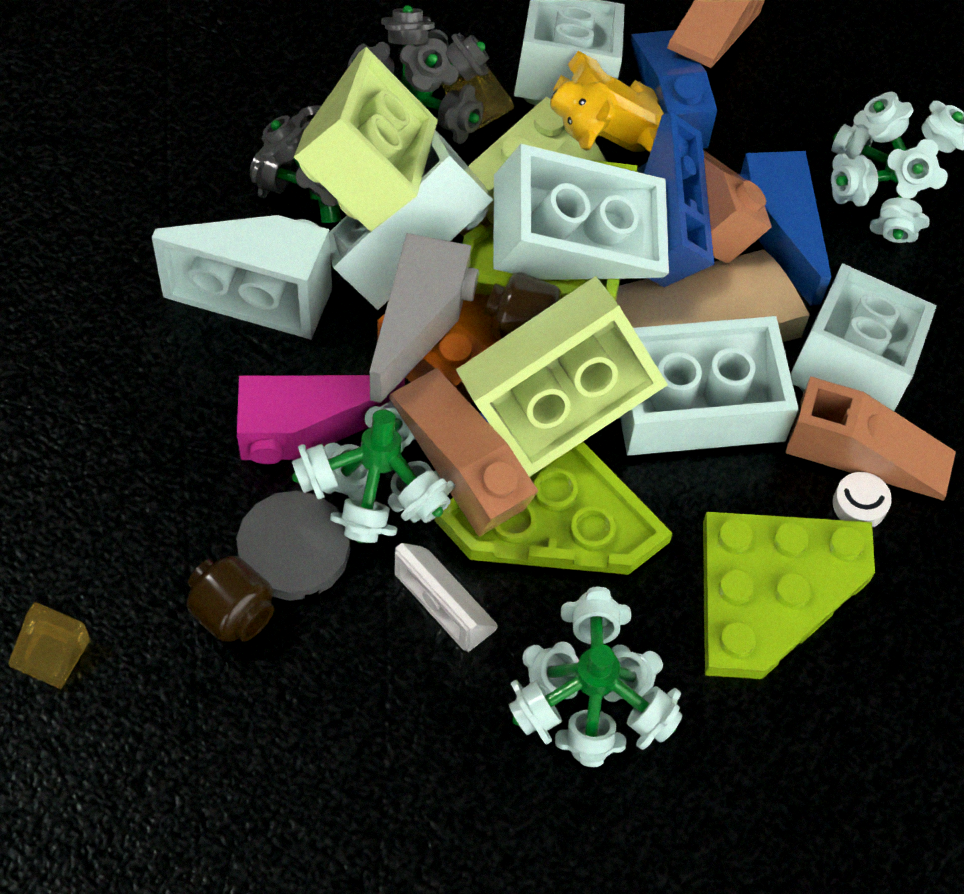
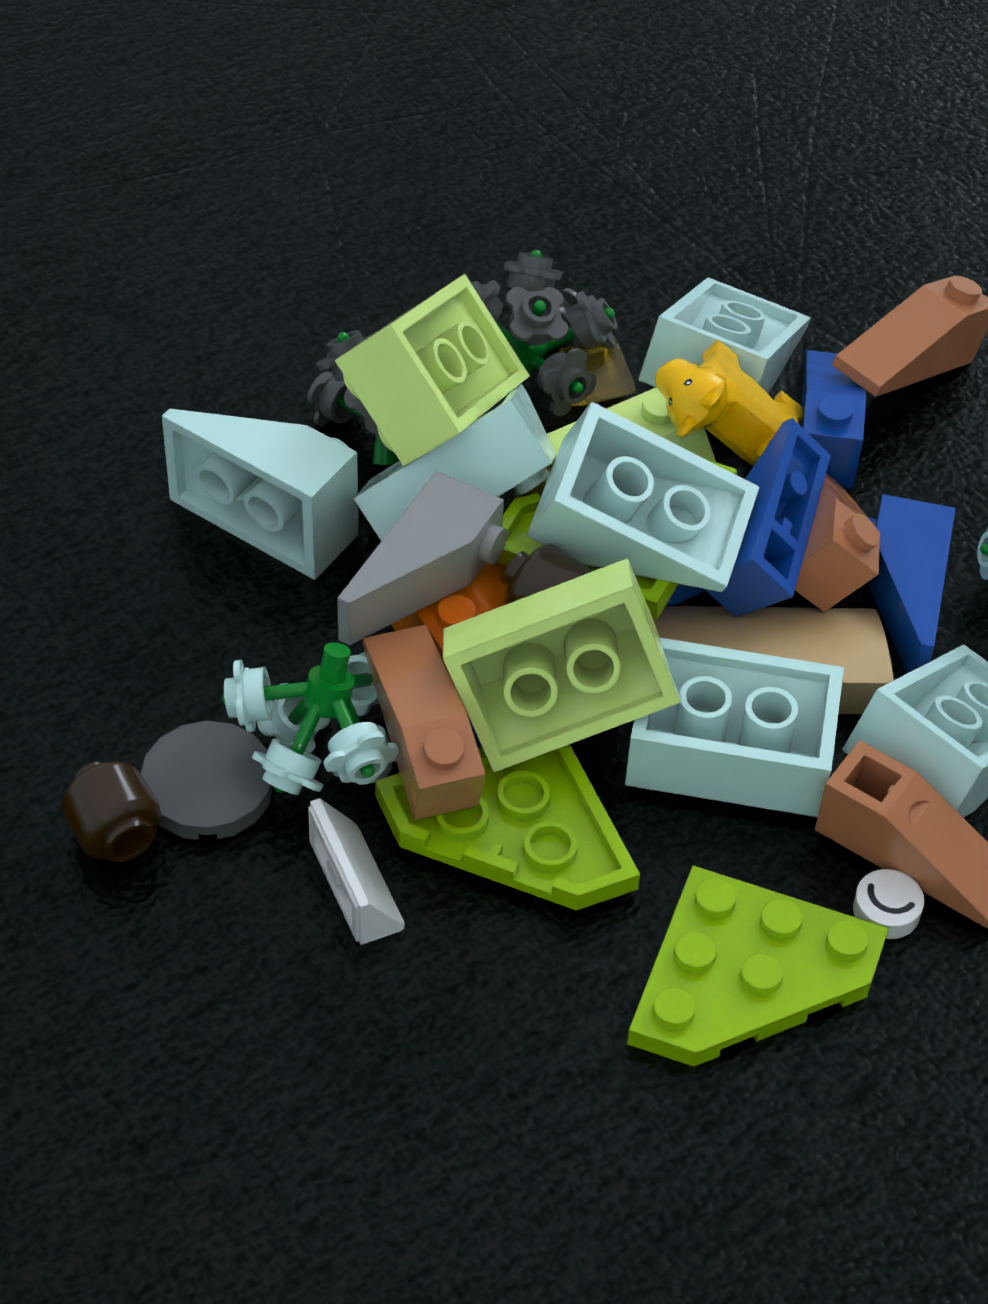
camera: 20 degrees right, 10 degrees down
dark pink slope [237,375,405,464] -> none
light aqua plant [509,587,682,767] -> none

